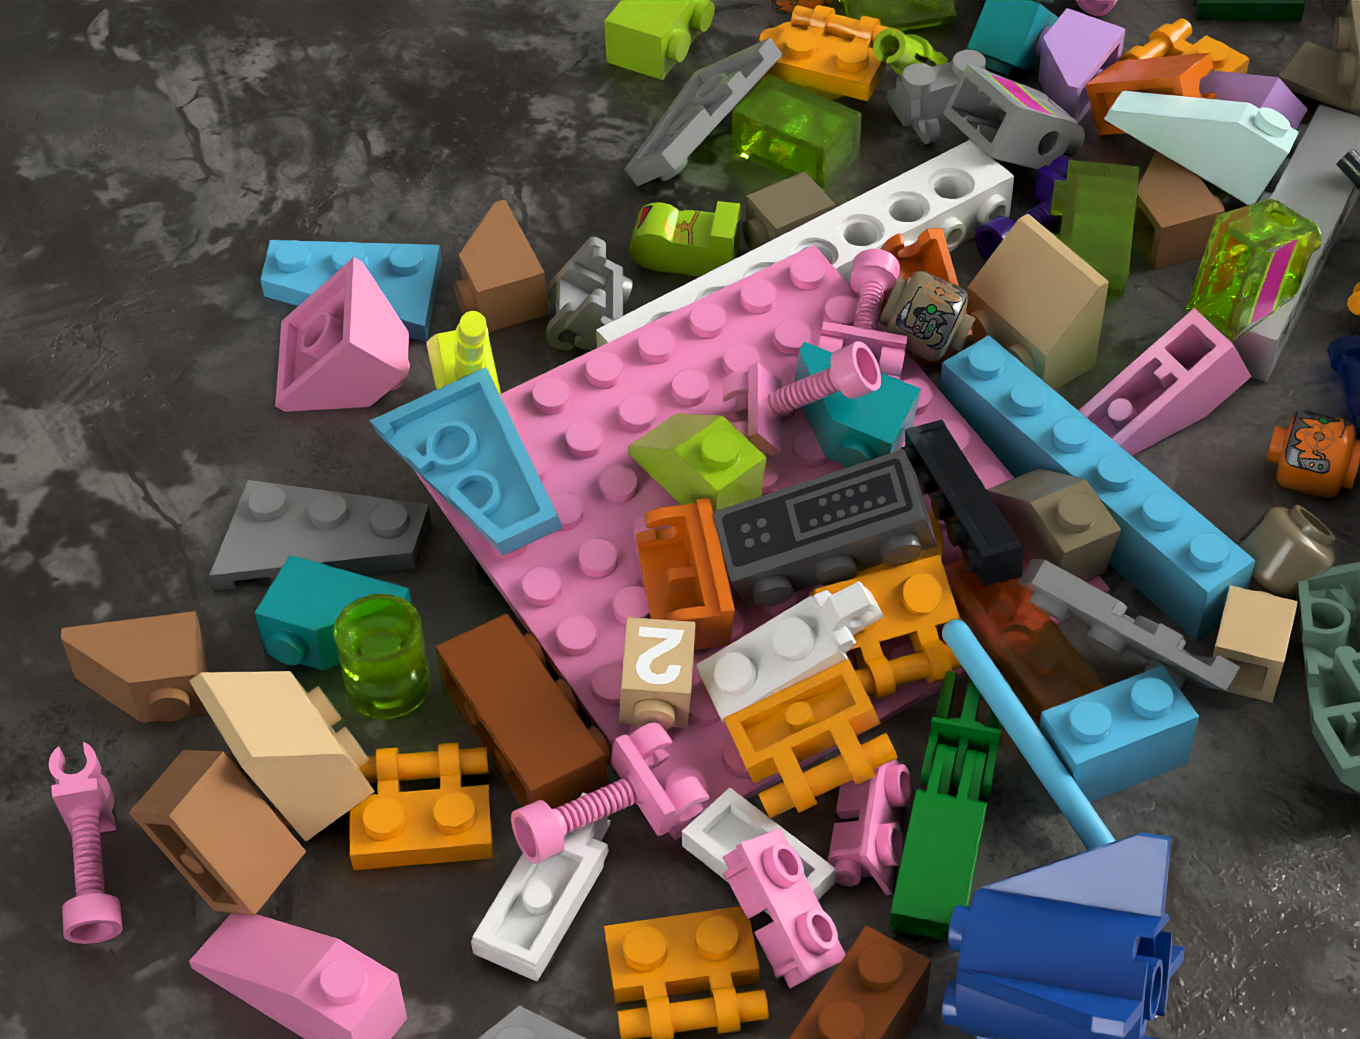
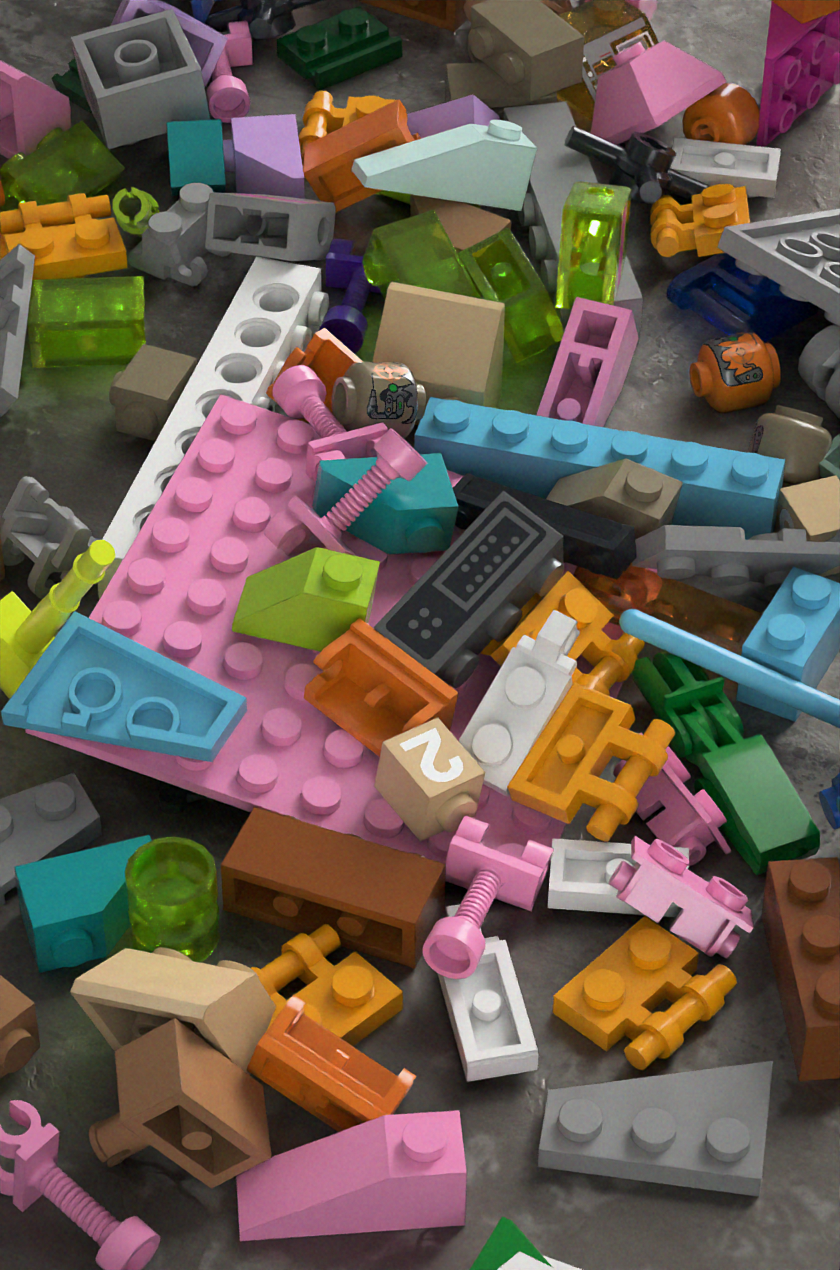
camera: 40 degrees left, 5 degrees down
lime leg [629,201,740,277] -> none
none -> orange hinge [246,995,416,1132]
none -> clear neon green brick [458,228,564,363]

